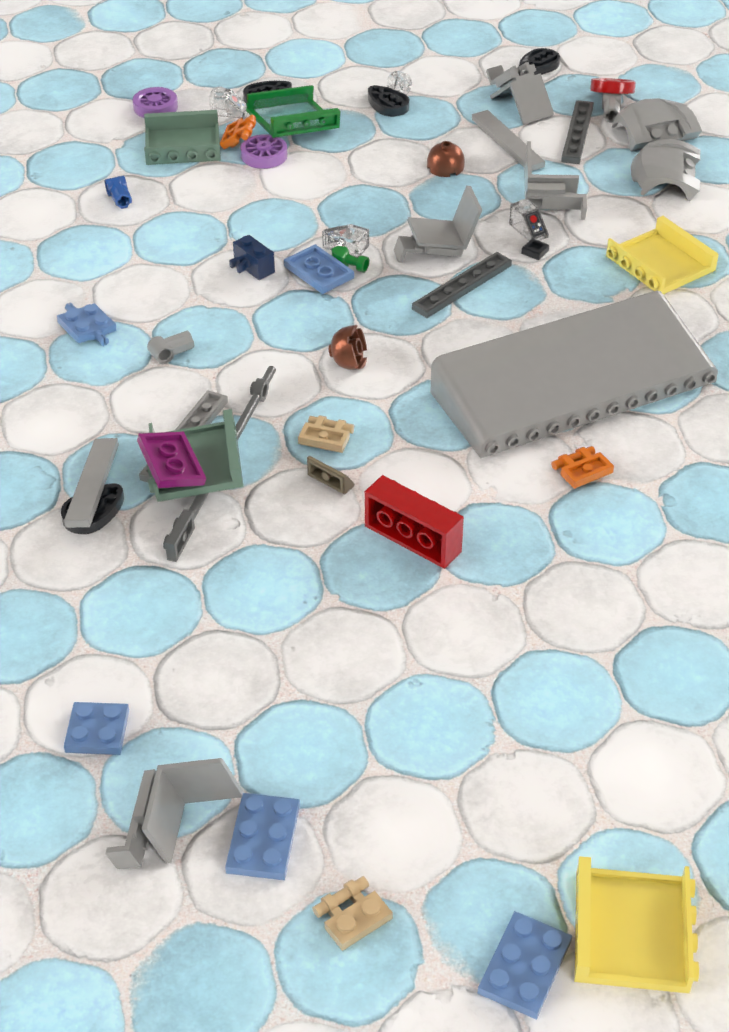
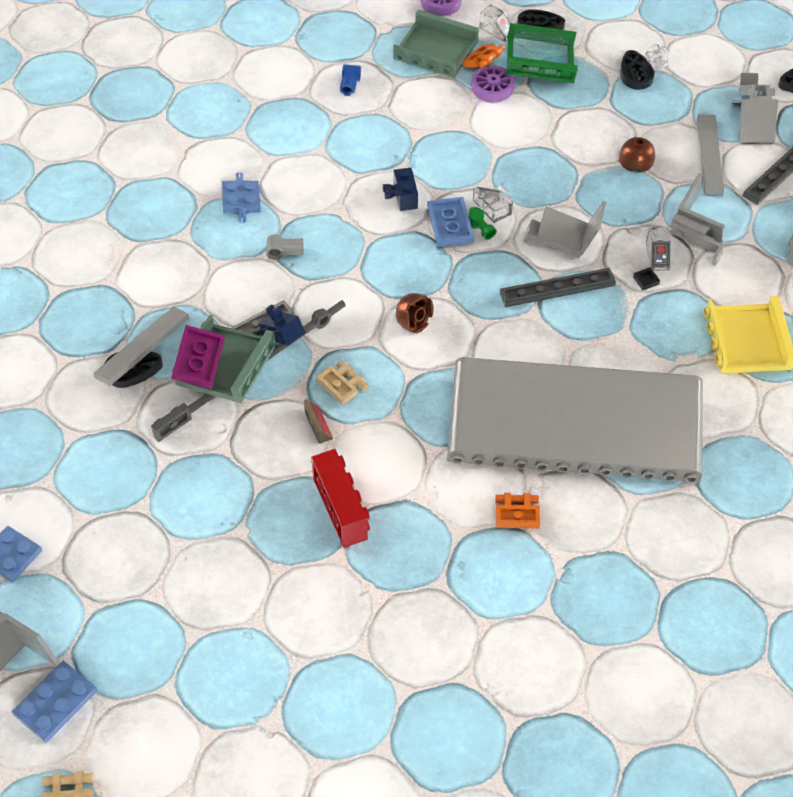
camera: 30 degrees right, 10 degrees up
none -> dark blue brick [258,305,306,345]

